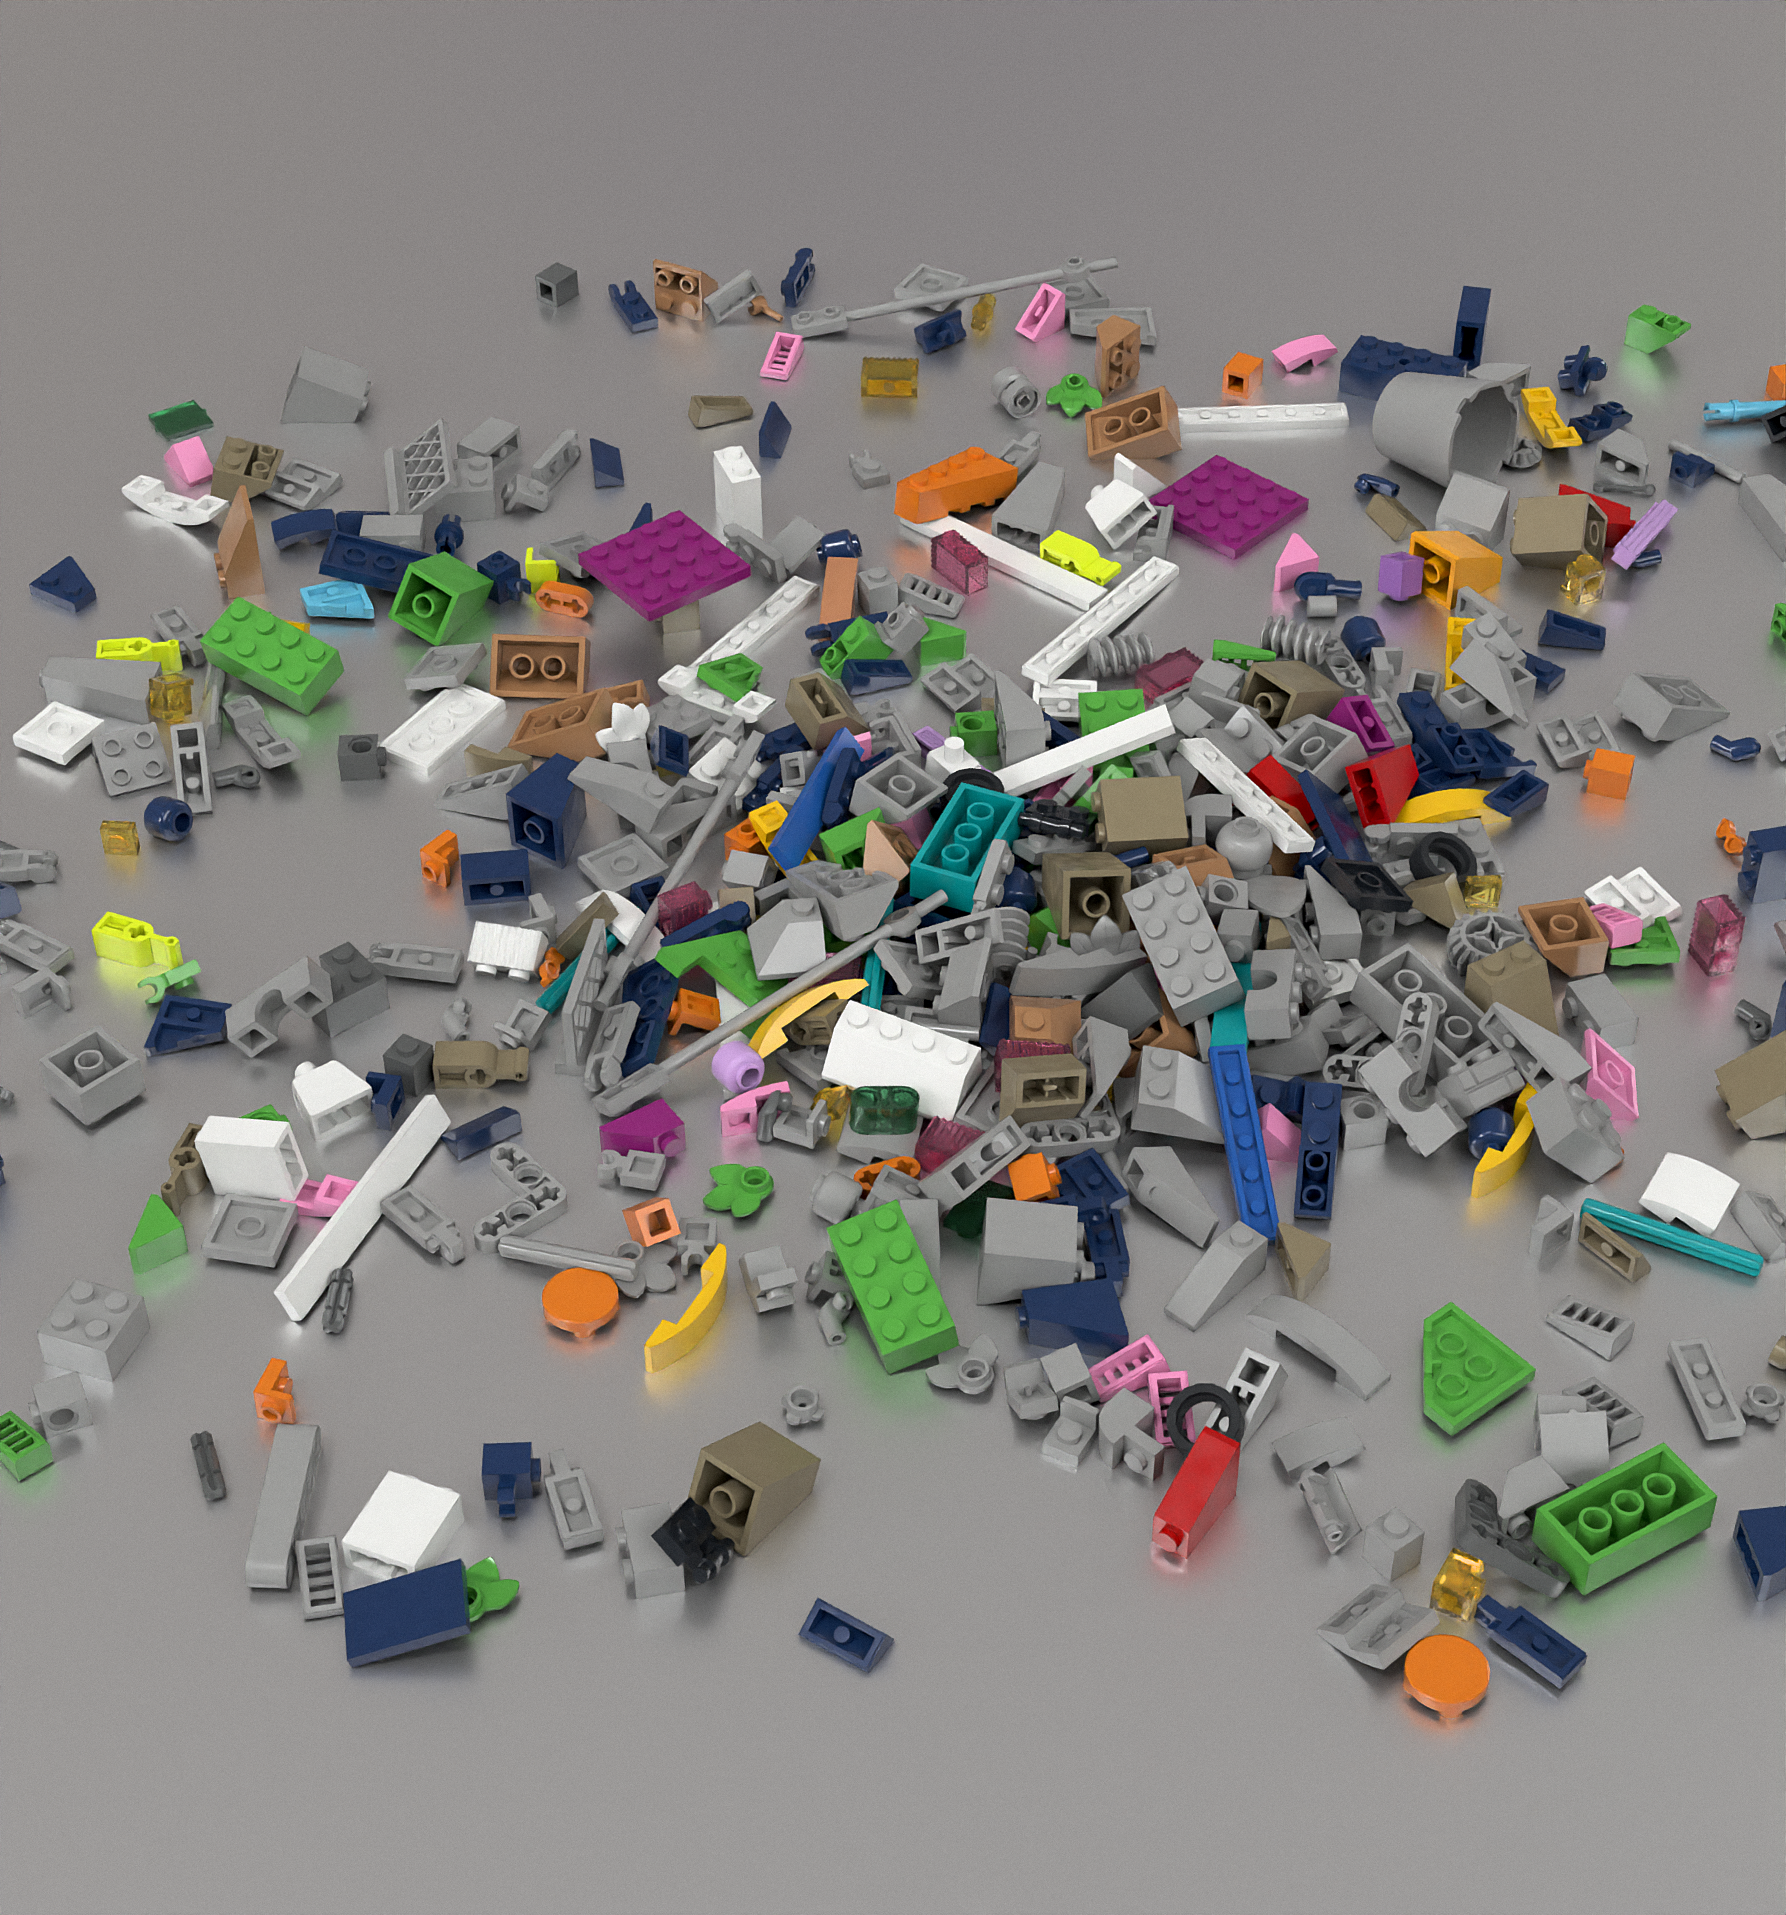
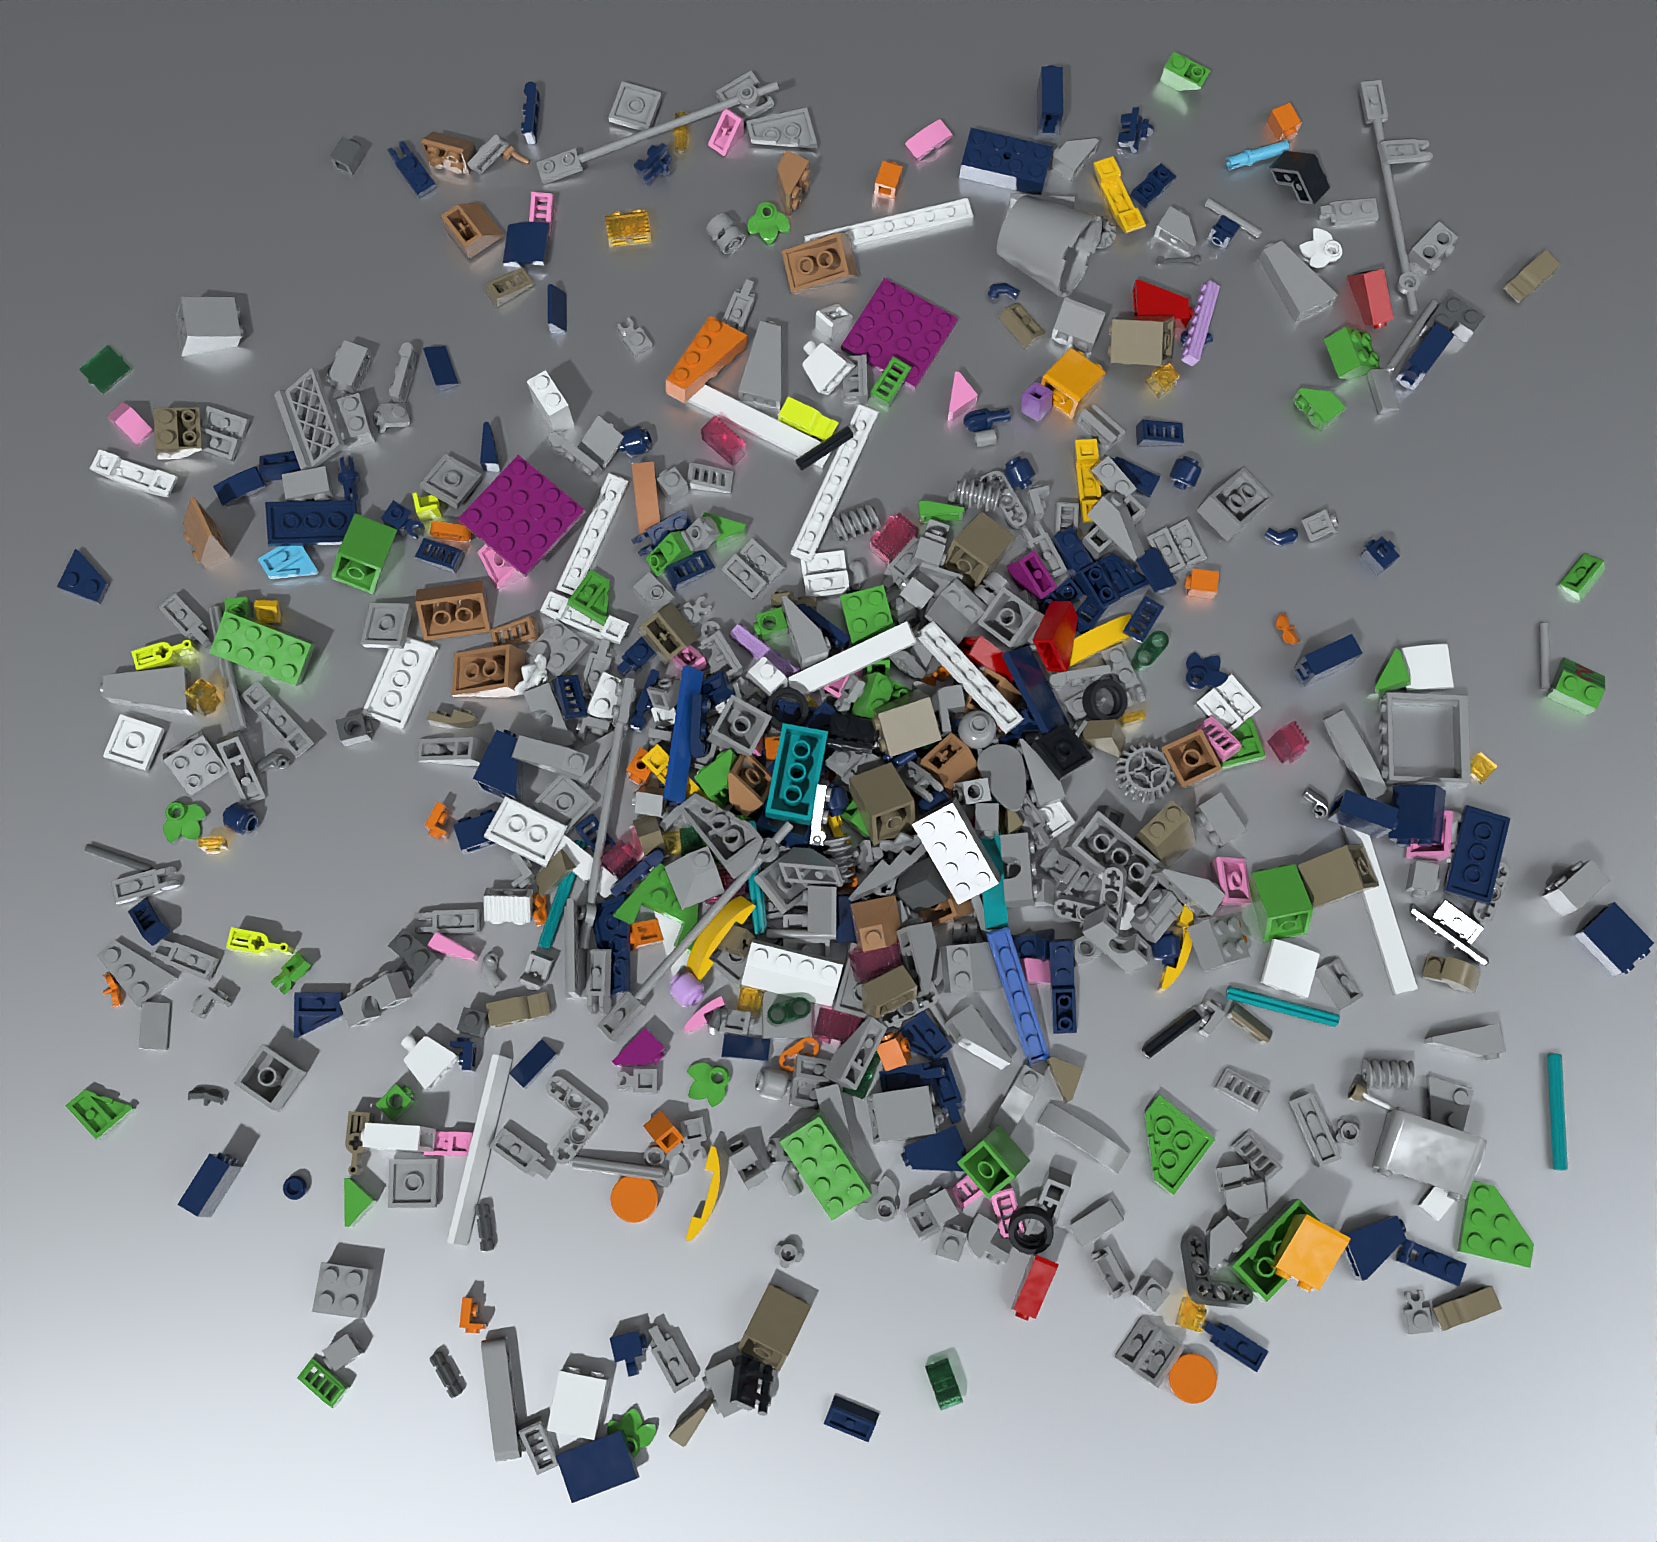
camera: 15 degrees left, 35 degrees up
none -> bright green plate [163,801,206,843]
none -> dark blue plate [283,1176,307,1200]
none -> dark blue slope [415,538,465,574]
none -> bright pink slope [427,932,479,961]
none -> medium nougat slope [441,203,504,259]
none -> bright pink slope [478,544,524,589]
none -> white tile [484,796,567,867]
none -> dark blue slope [503,222,550,267]
none -> dark tan slope [669,1397,713,1447]
none -> dark blue slope [721,1034,770,1062]
none -> black axle [795,426,854,471]
none -> bright green slope [870,356,912,407]
none -> clear green beam [925,1358,963,1411]
none -> bright green slope [957,1125,1031,1199]
none -> clear green beam [1131,631,1169,672]
none -> dark blue slope [1136,548,1177,593]
none -> black axle [1142,1009,1201,1059]
none -> dark blue head [1169,456,1202,490]
none -> dark blue plate [1186,652,1228,689]
none -> bright green slope [1249,864,1313,943]
none -> light orange slope [1270,1214,1351,1292]

